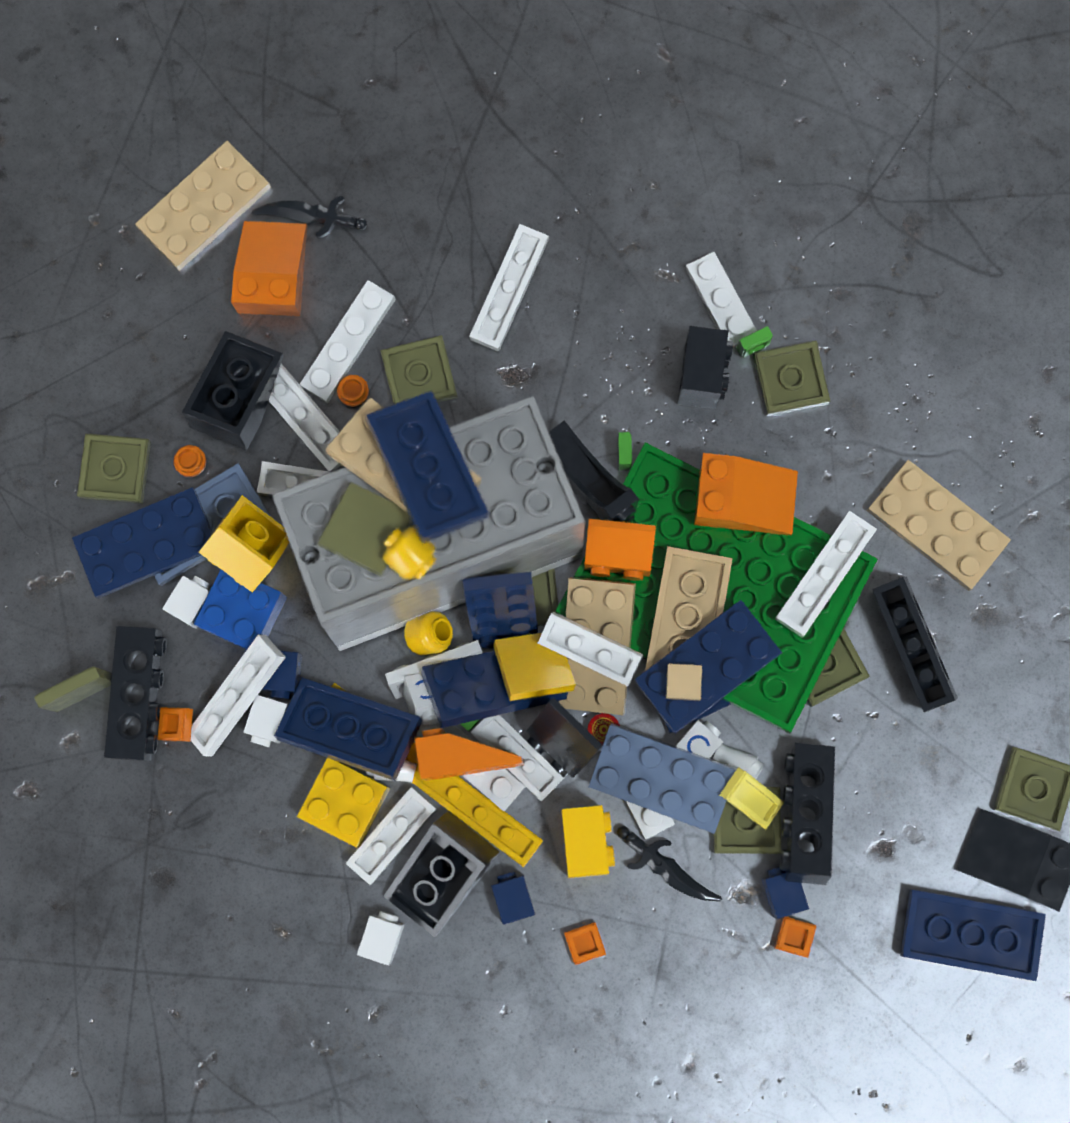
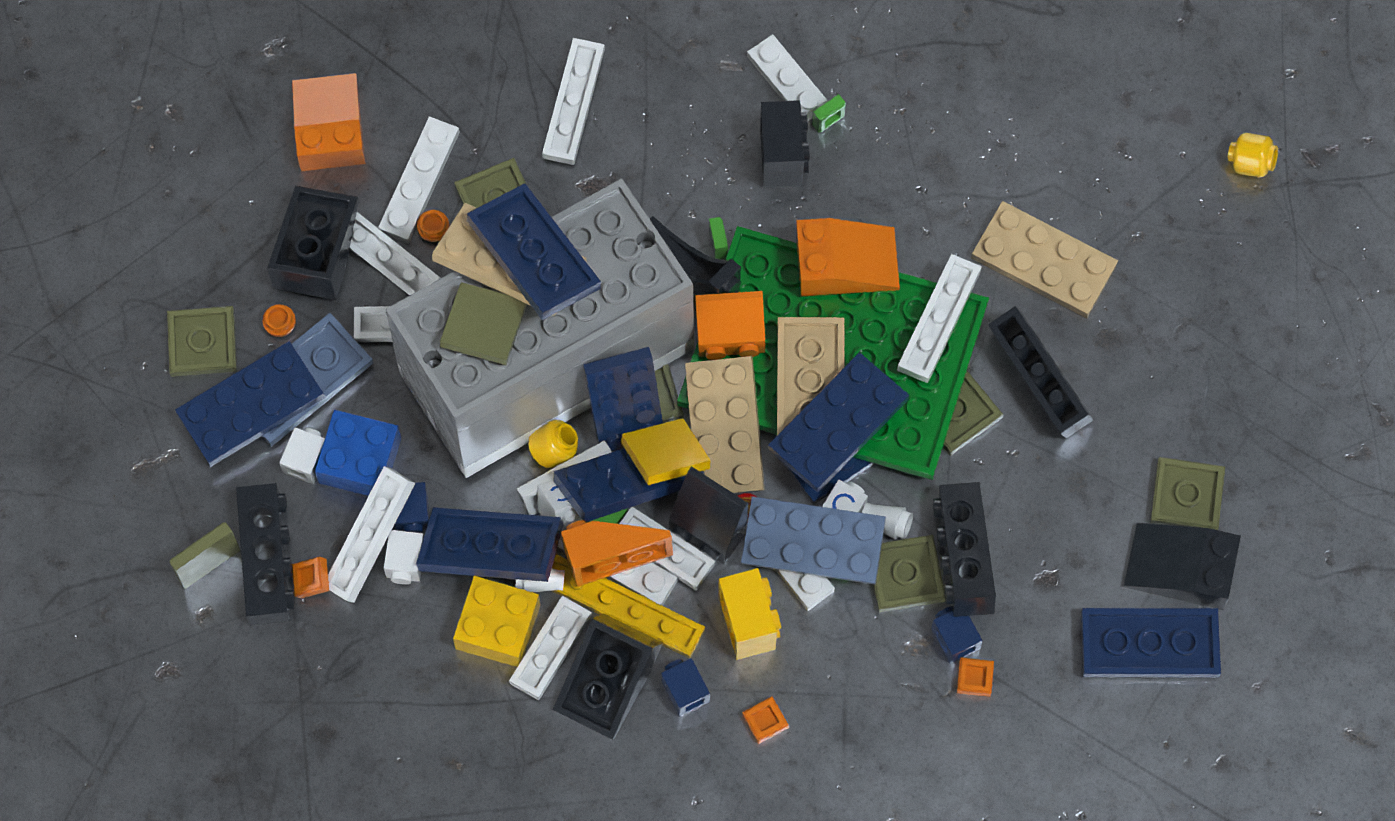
camera: 15 degrees left, 10 degrees down
tan plate [135,141,271,271] -> none
yellow brick [199,495,290,592] -> none
black piece [252,196,367,238] -> none
white brick [357,911,404,966] -> none
yellow head [383,527,436,580] -> none
white plate [538,612,643,686] -> none
black piece [617,826,722,902] -> none
tan tile [666,664,702,701] -> none
light yellow tile [720,767,783,830] -> none
olive tile [753,341,831,416] -> none

